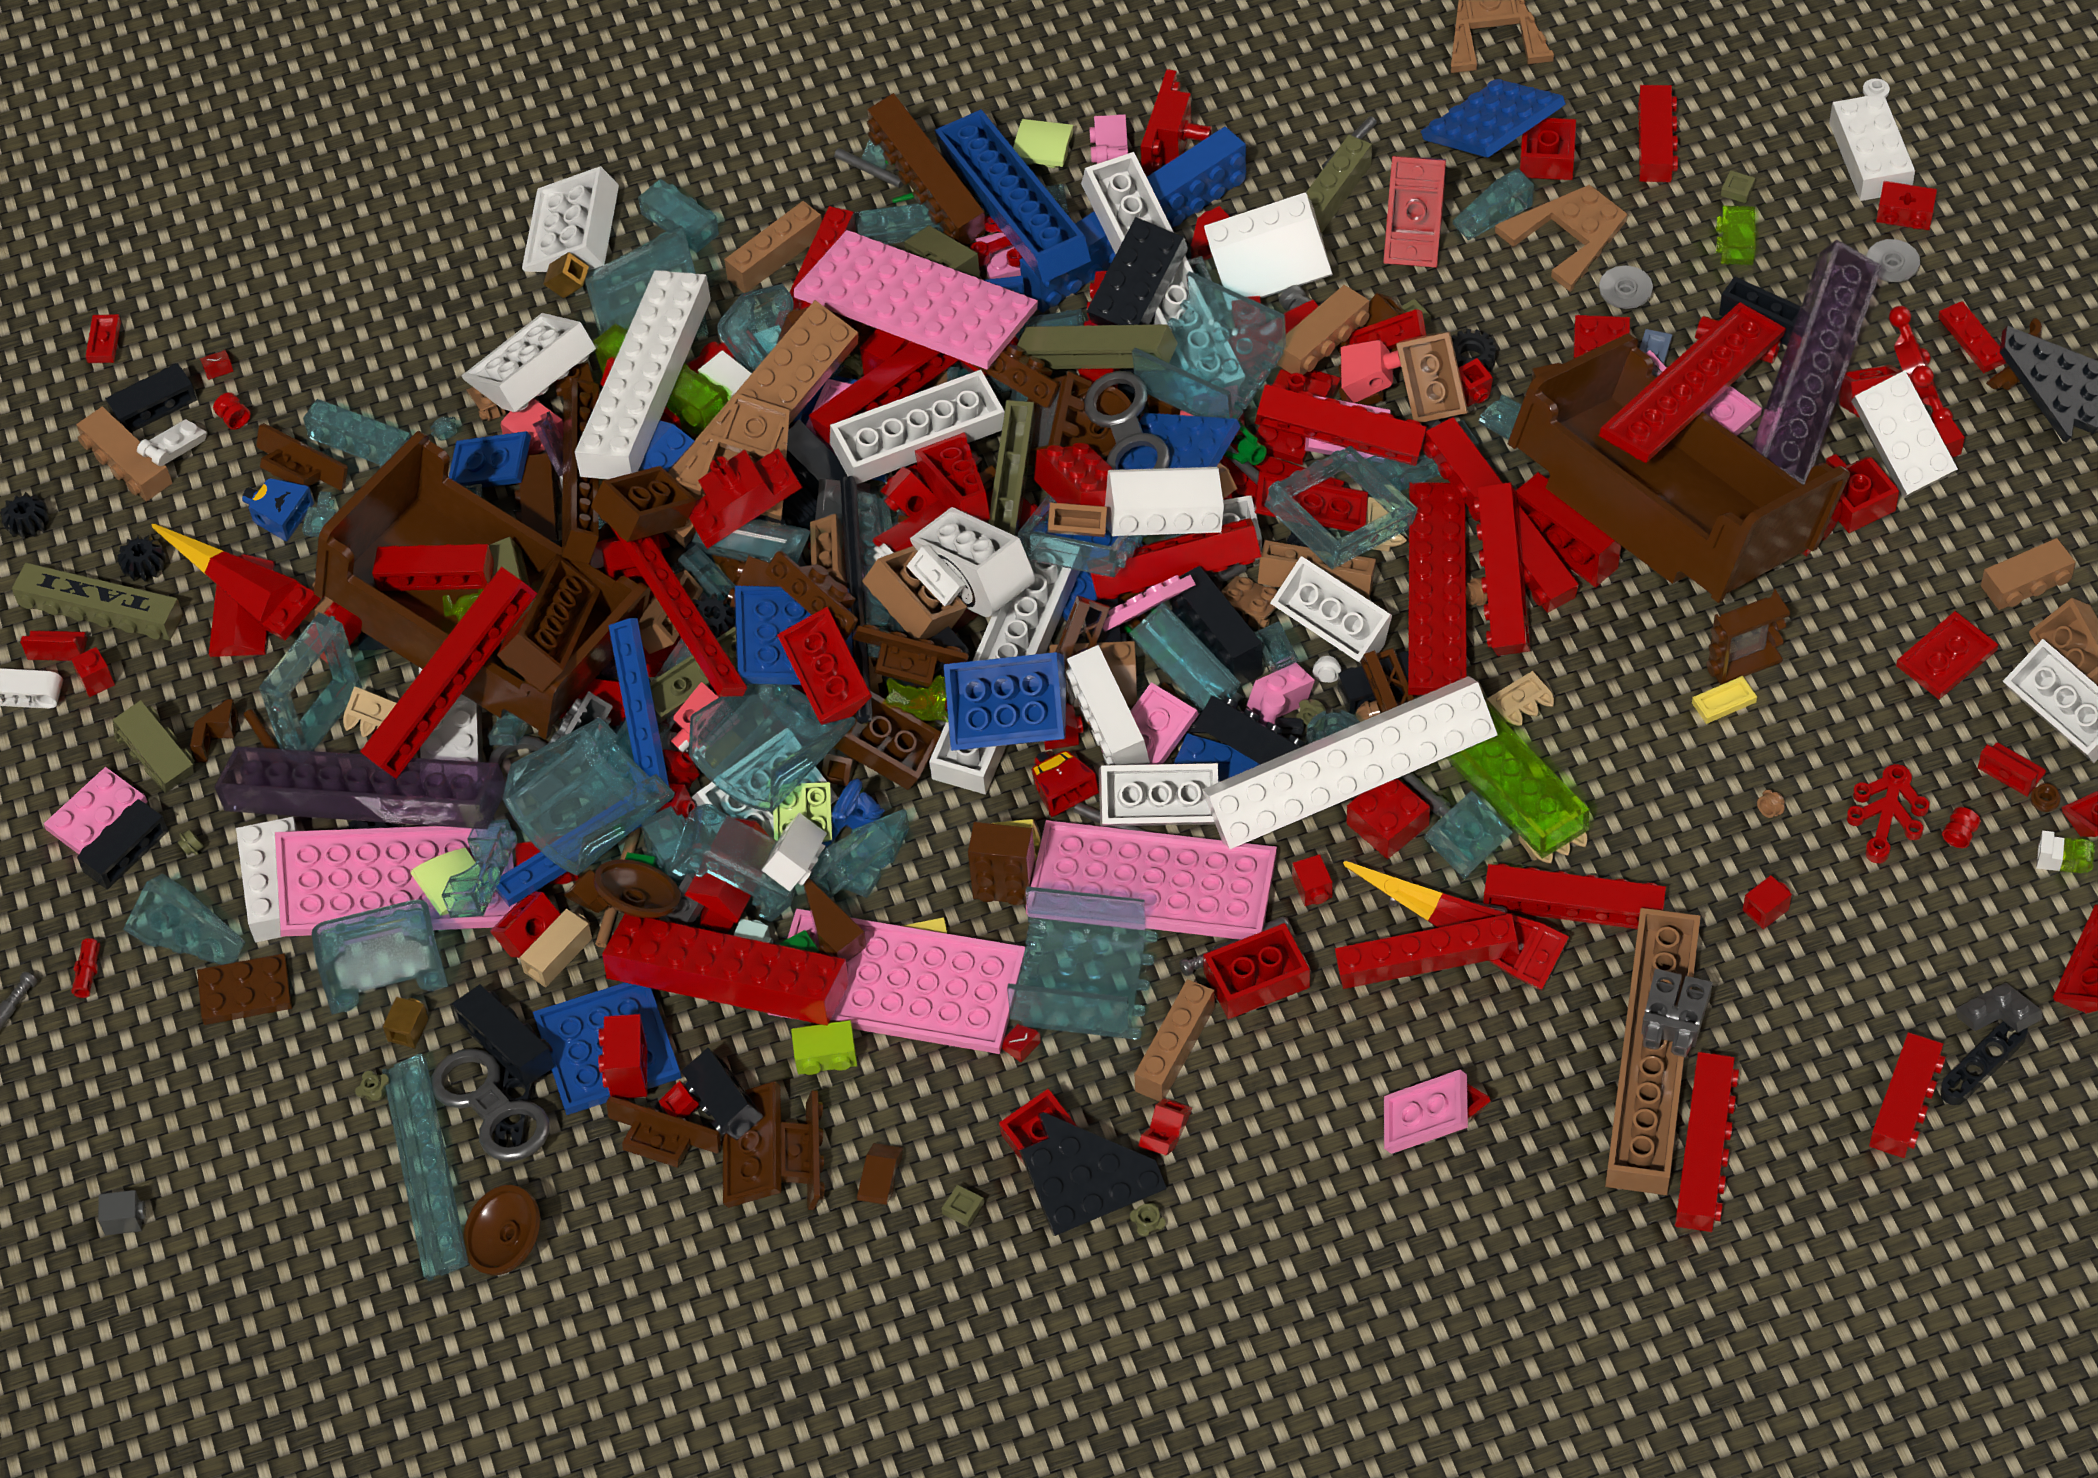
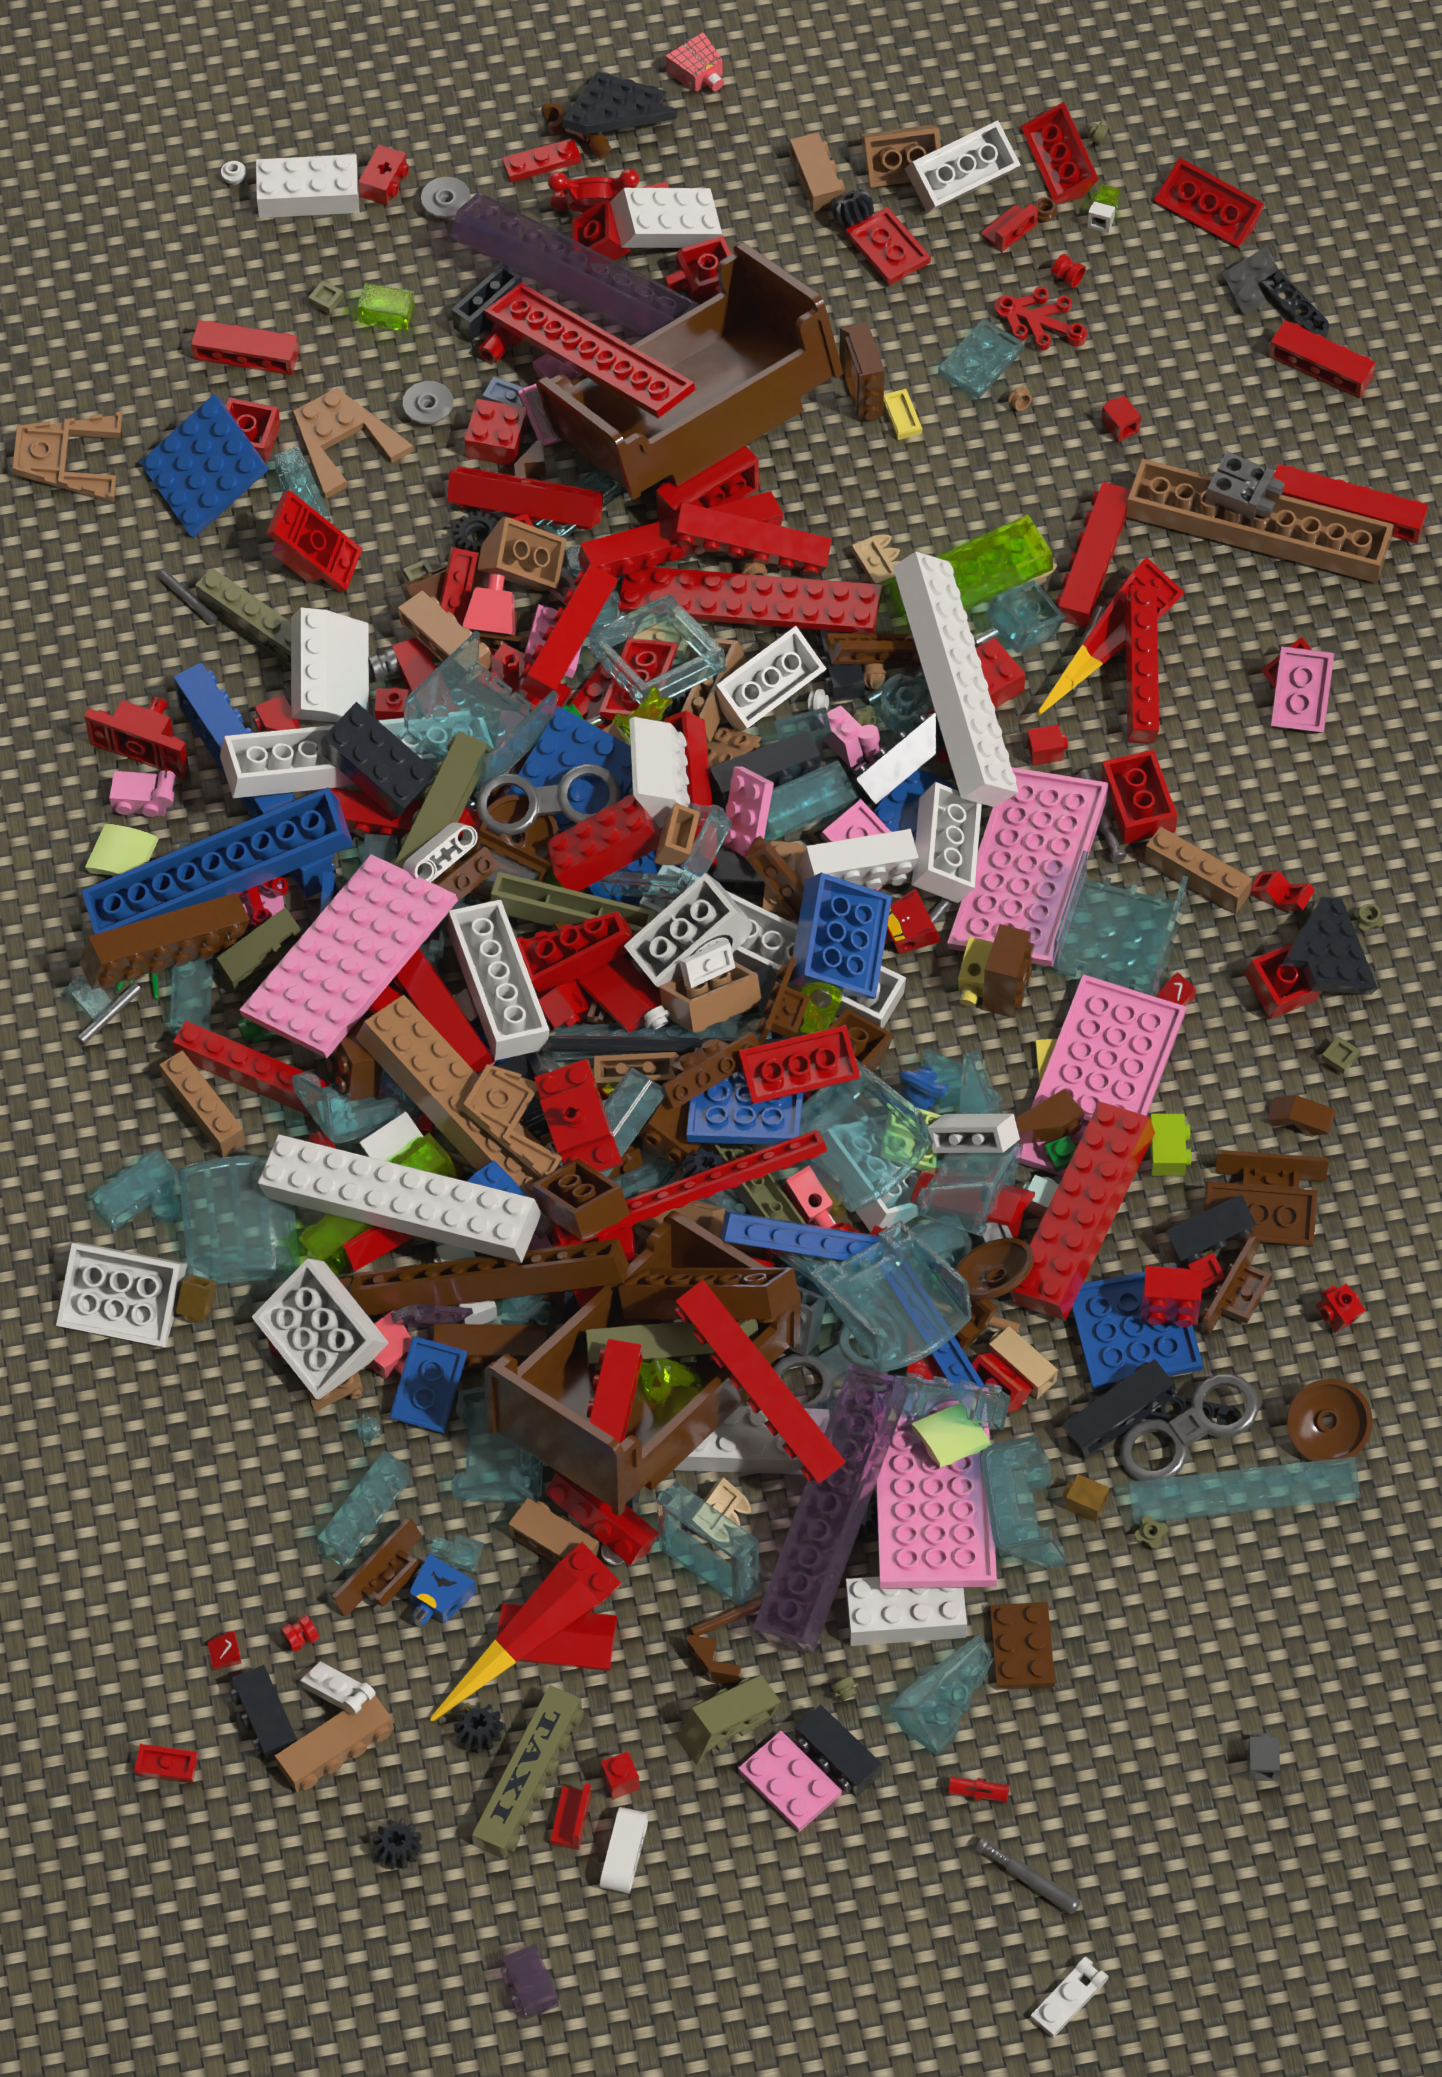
camera: 85 degrees left, 5 degrees up
none -> white beam [403,822,477,882]
none -> red brick [447,466,603,530]
none -> clear neon green hair [612,686,673,738]
none -> black gear [831,189,874,227]
none -> clear light blue plate [938,319,1025,399]
none -> red brick [1316,1283,1366,1333]

